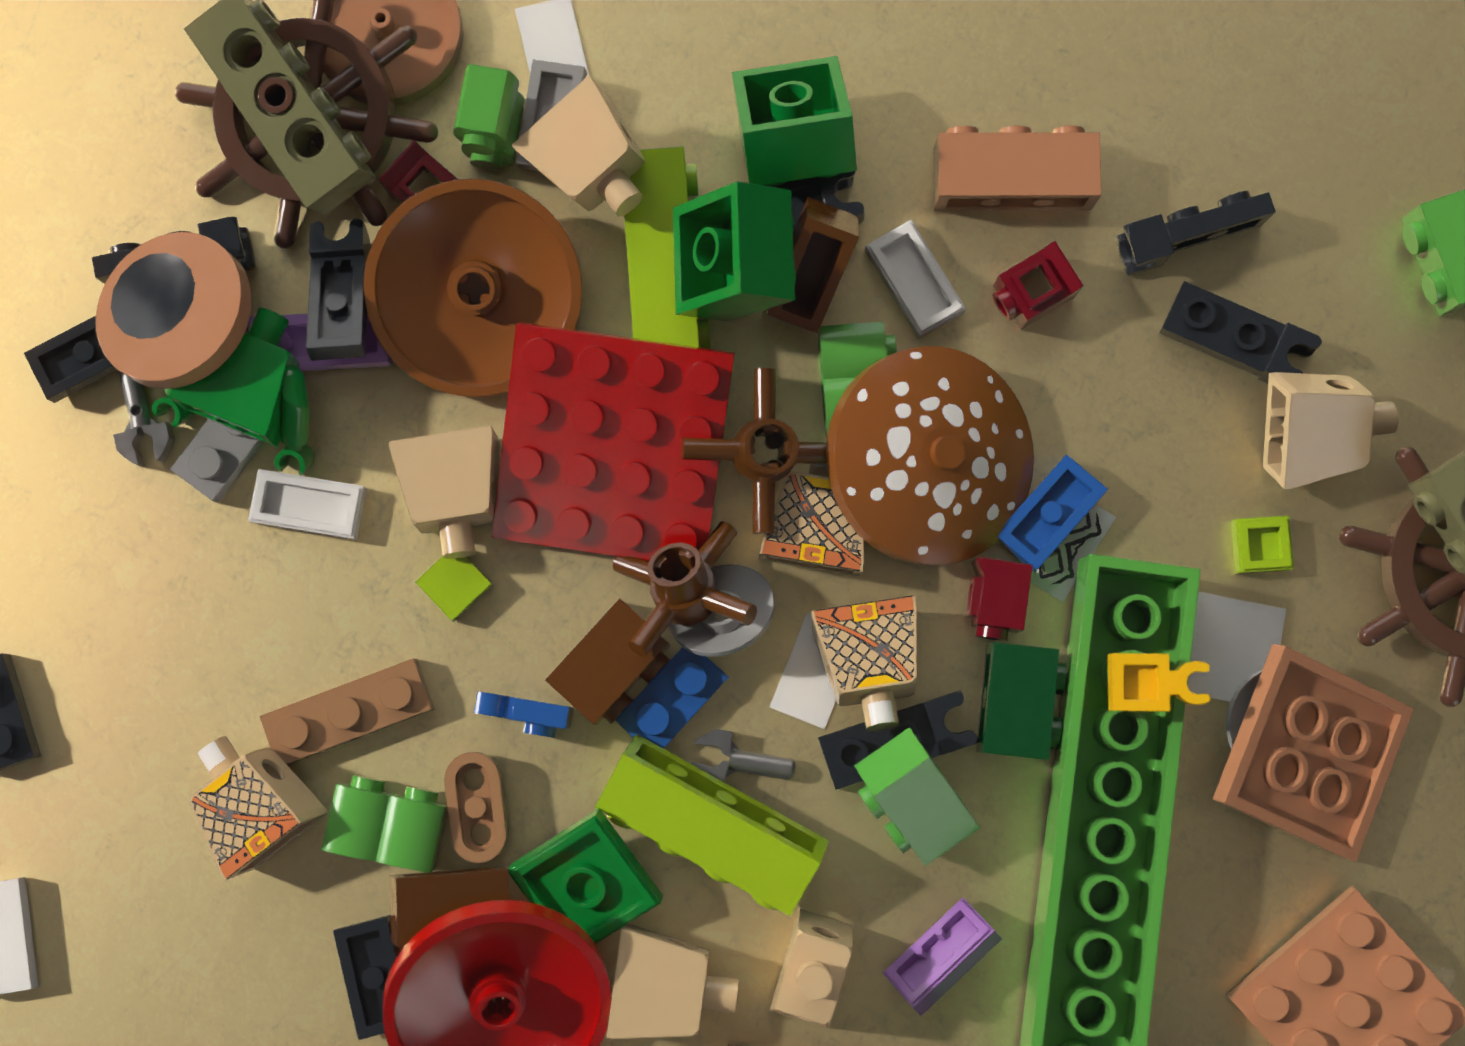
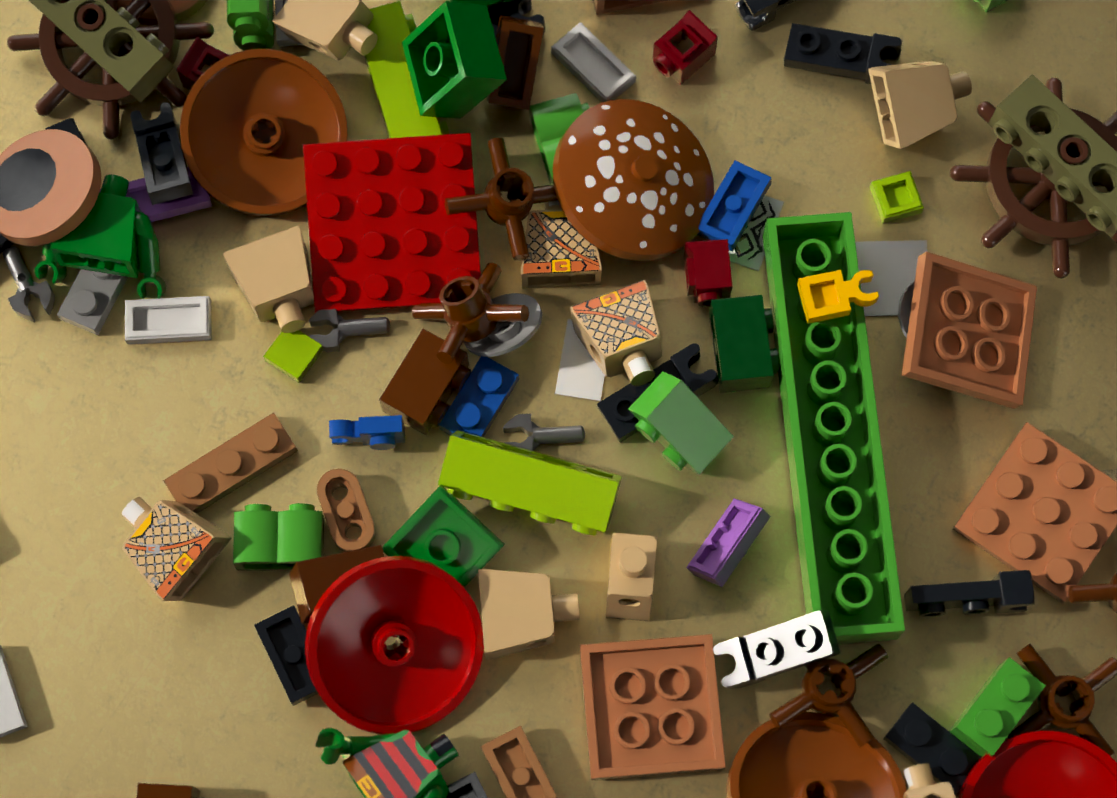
camera: 15 degrees left, 10 degrees down
none -> flat silver bar [309,309,390,352]

